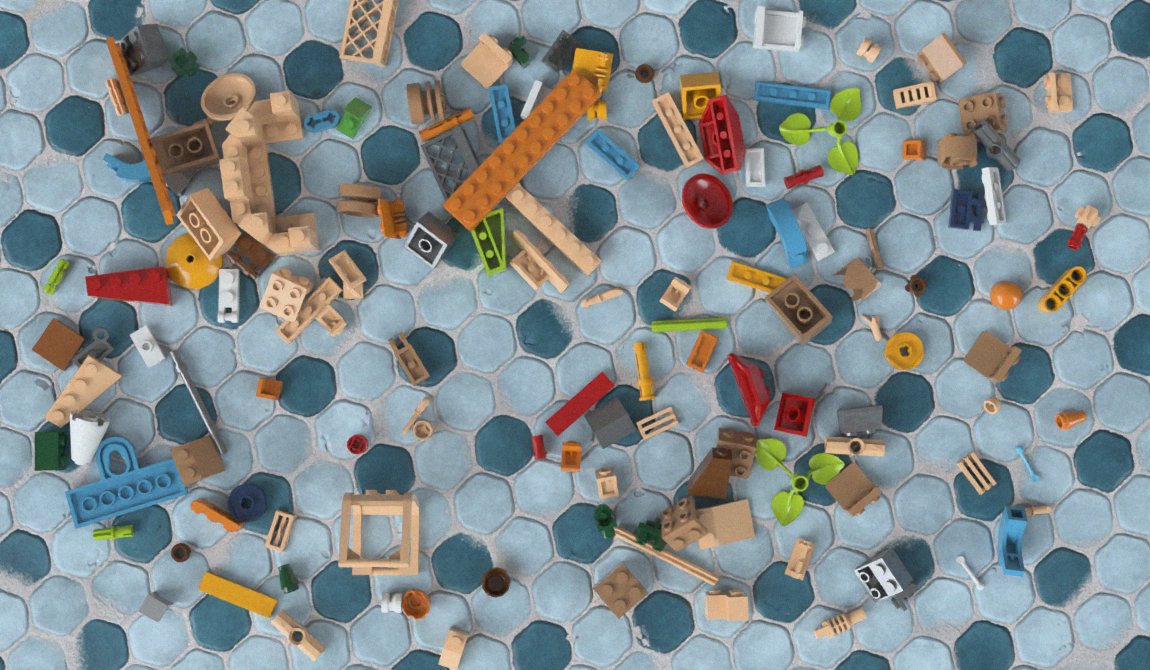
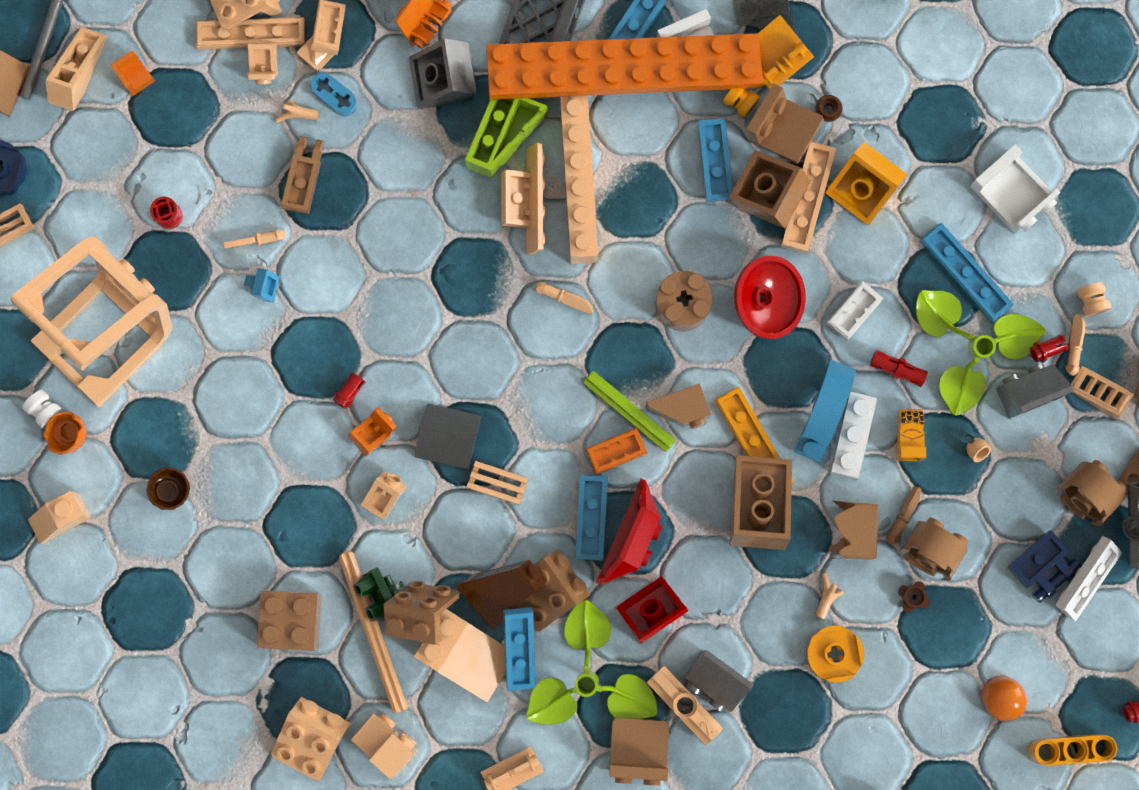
camera: 45 degrees right, 5 degrees down
light nougat wheel [413,420,434,440] -> none
red tile [545,371,615,436] -> none
dark green hips [593,504,617,539] -> none
light orange pin [633,342,656,401] -> none
light nougat bracket [660,277,691,311] -> none
red wedge [699,95,746,175] -> none
orange slope [903,140,926,161] -> none
medium nougat bracket [963,331,1022,383] -> none
none -> light nougat slope [46,27,107,111]
none -> dark azure tile [244,268,280,303]
none -> light nougat bracket [271,697,351,781]
none -> light nougat bar [275,99,319,123]
none -> dark azure beam [311,73,357,117]
none -> dark azure plate [503,607,535,691]
none -> dark azure plate [575,475,608,561]
none -> medium nougat slope [646,383,711,429]
none -> medium nougat brick [655,271,712,332]
none -> medium nougat brick [729,150,811,228]
none -> medium nougat bracket [746,83,824,164]
none -> light orange leg [896,409,926,462]
none -> medium nougat brick [901,517,968,581]
none -> light nougat hinge [966,438,991,462]
none -> flat silver slope [996,363,1074,419]
none -> red pin [1030,334,1068,363]
none -> light nougat piece [1066,314,1085,376]

